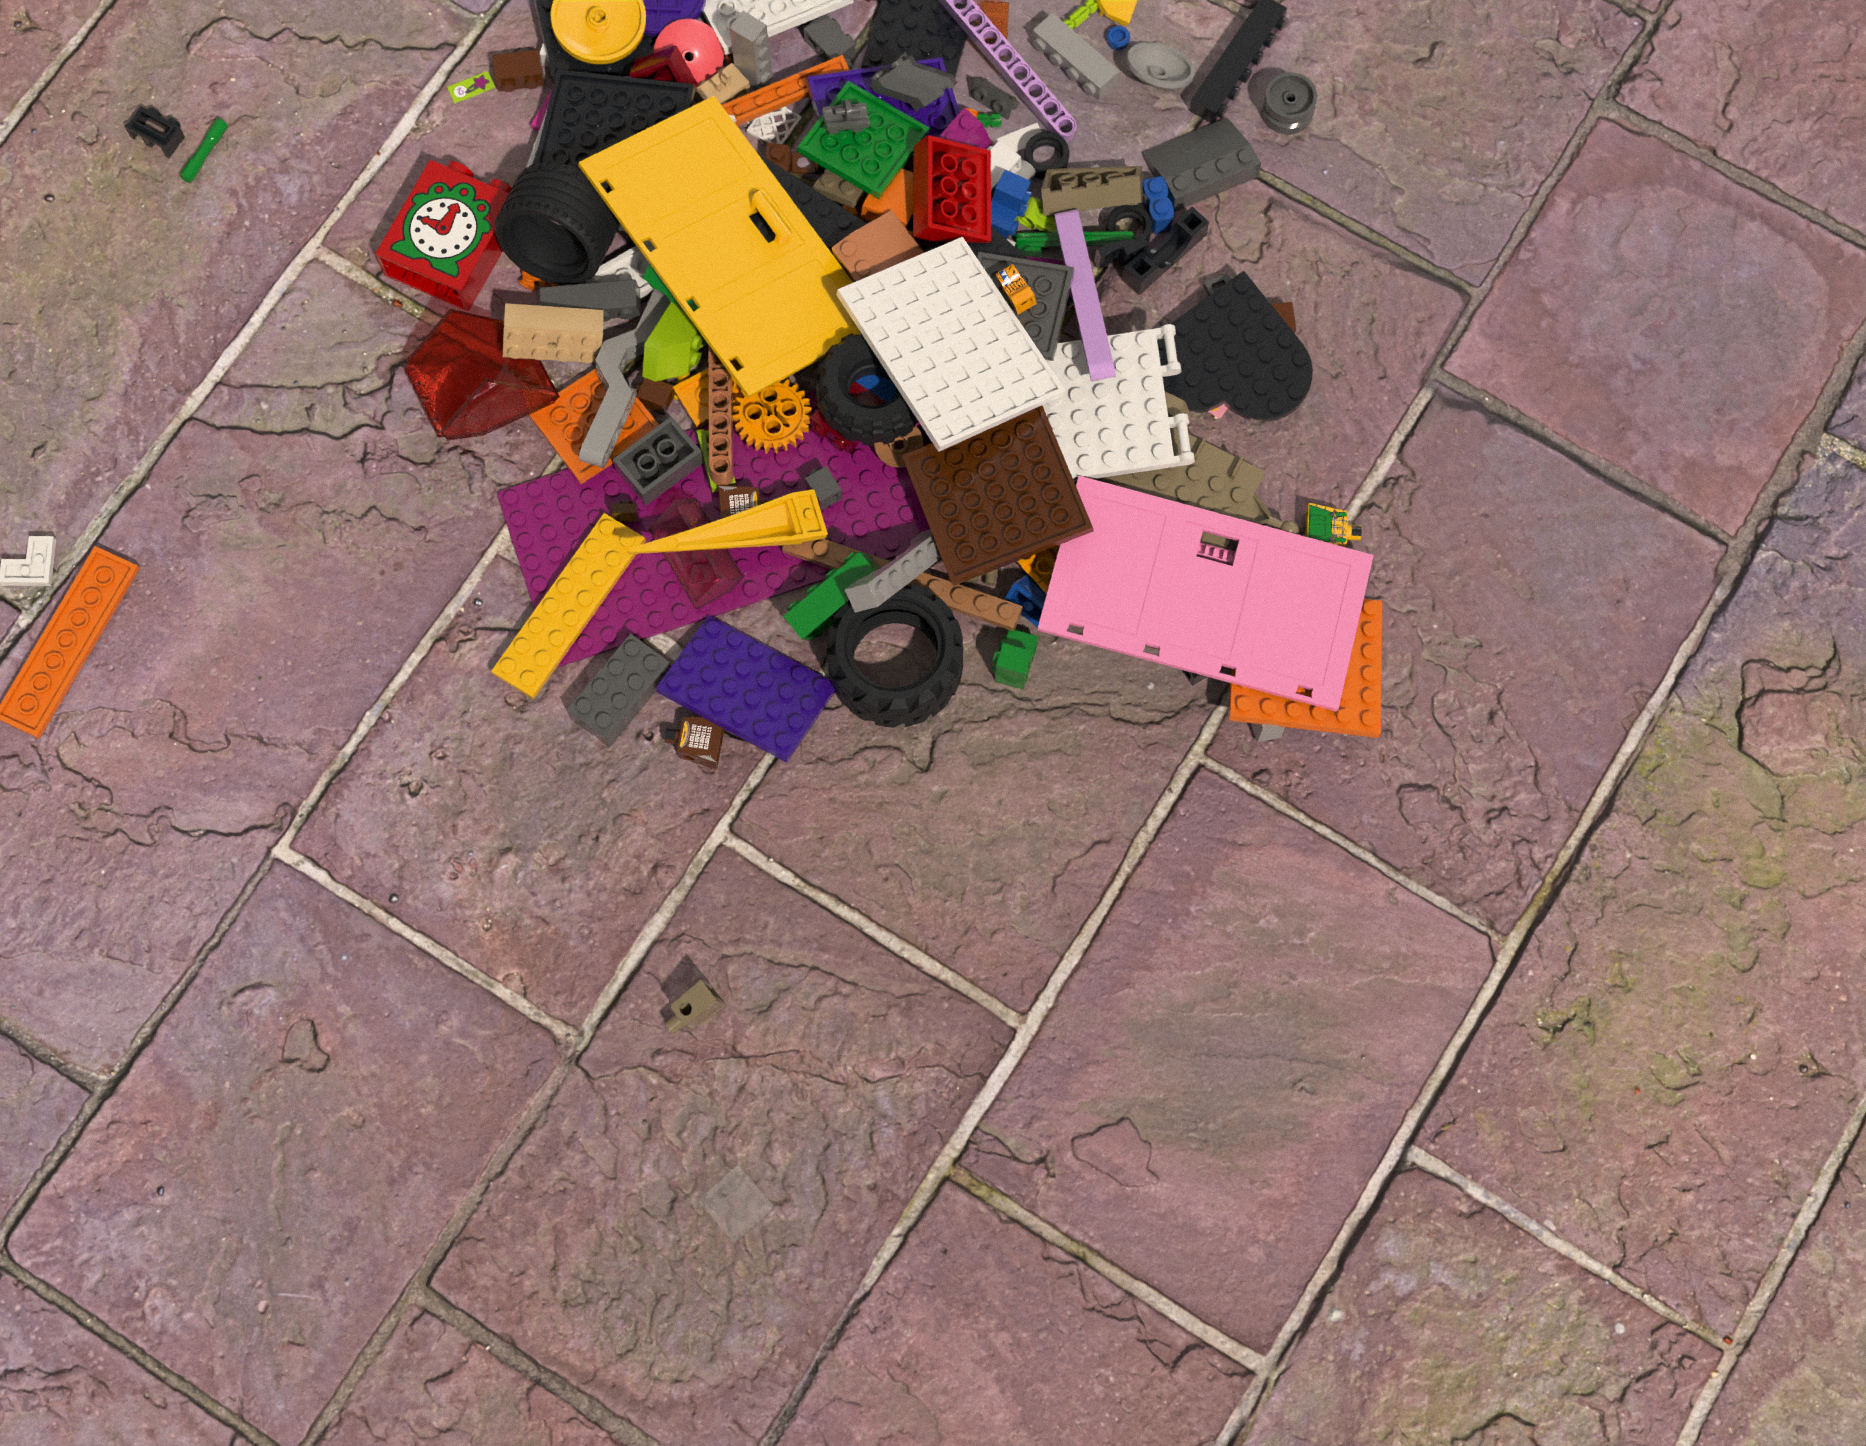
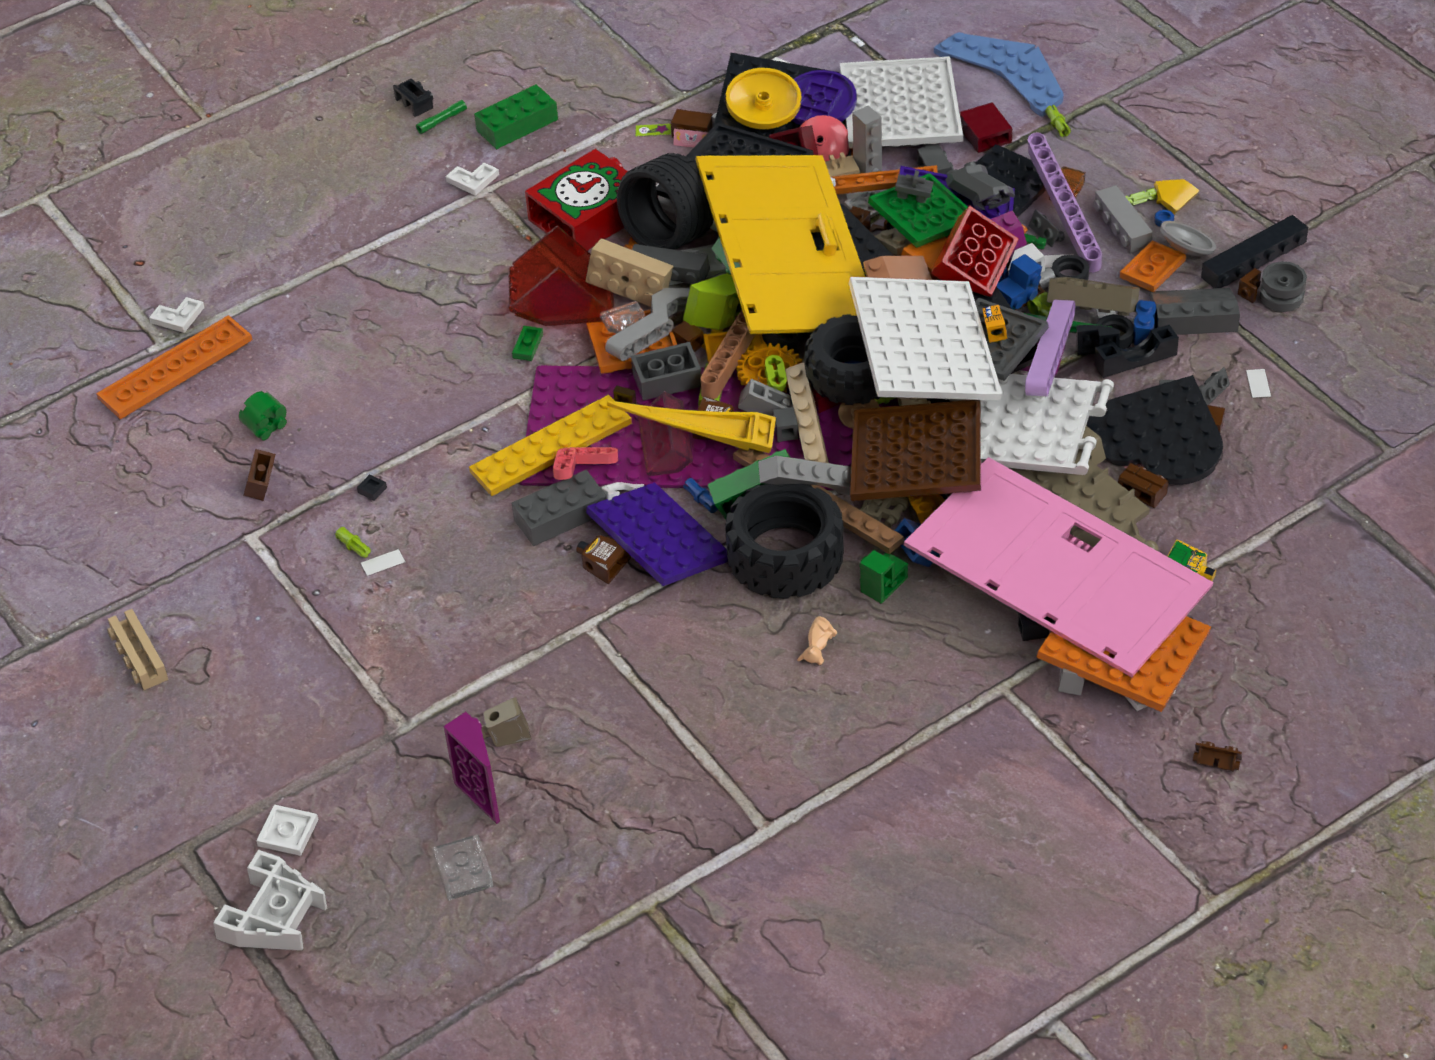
camera: 25 degrees right, 25 degrees down
none -> tan brick [107,609,168,690]
none -> white wedge [213,850,327,950]
none -> green brick [239,391,287,441]
none -> reddish brown brick [243,449,276,501]
none -> white plate [256,805,318,856]
none -> lime axle [335,527,371,558]
none -> black plate [357,474,387,501]
none -> white sticker [361,549,405,576]
none -> magenta slope [443,711,500,824]
none -> white plate [445,163,499,196]
none -> green brick [474,84,558,150]
none -> green plate [512,326,544,361]
none -> coral beam [553,447,618,480]
none -> clear plate [600,301,645,334]
none -> white helmet [602,482,644,500]
none -> bright pink sticker [673,129,708,147]
none -> blue pin [683,478,718,513]
none -> light grey slope [738,379,793,416]
none -> lime beam [765,355,787,392]
none -> tan plate [785,362,829,463]
none -> light nougat animal [797,616,837,665]
none -> reddish brown brick [1118,463,1168,508]
none -> orange plate [1120,240,1186,292]
none -> reddish brown hinge [1193,741,1242,772]
none -> dark grey hinge [1199,367,1230,405]
none -> reddish brown bracket [1238,268,1261,303]
none -> white sticker [1246,369,1271,398]

